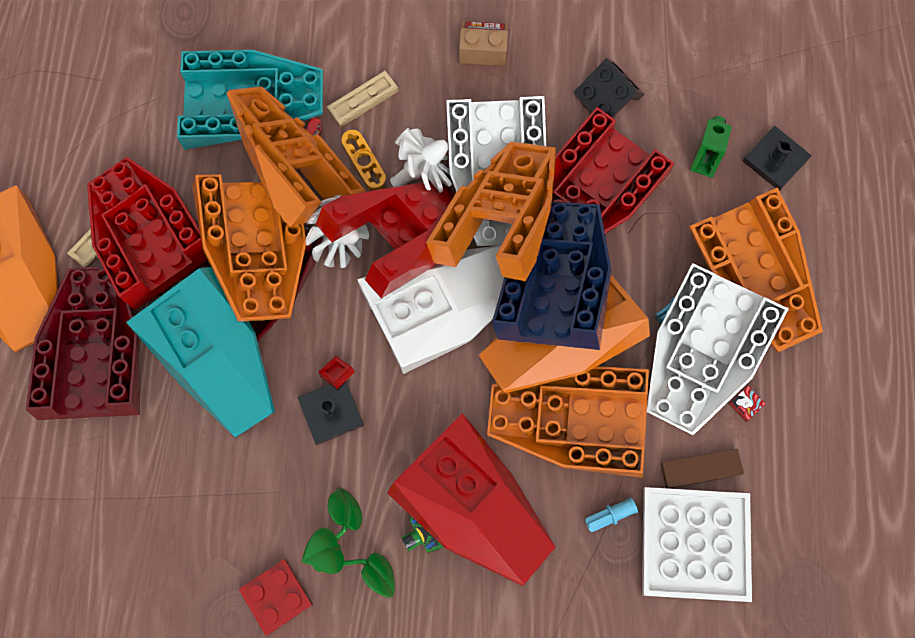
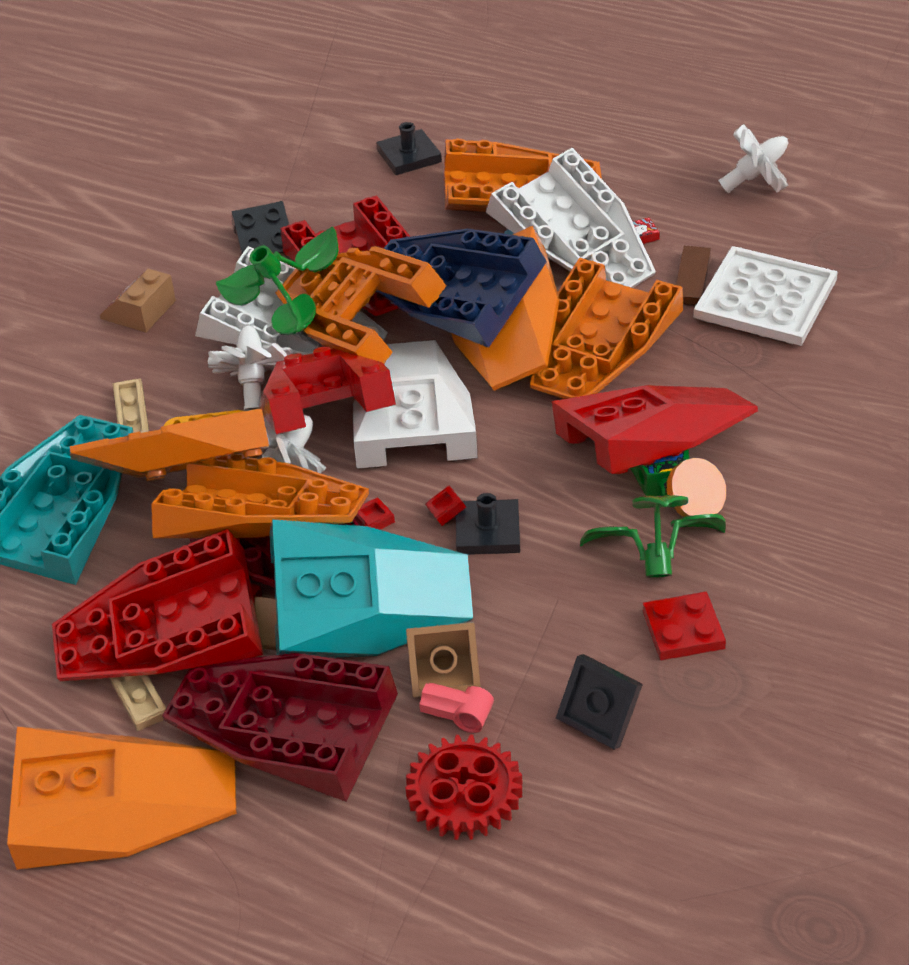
camera: 65 degrees left, 30 degrees down
medium azure axle [585,498,638,532] -> none
green torso [690,116,732,178] -> none
none -> green plant [216,226,339,335]
none -> red tile [354,497,395,530]
none -> red gear [405,734,523,840]
none -> medium nougat slope [406,622,481,697]
none -> coral piece [419,683,494,733]
none -> black tile [556,654,643,750]
none -> tile [667,458,726,517]
none -> white piece [719,124,788,193]

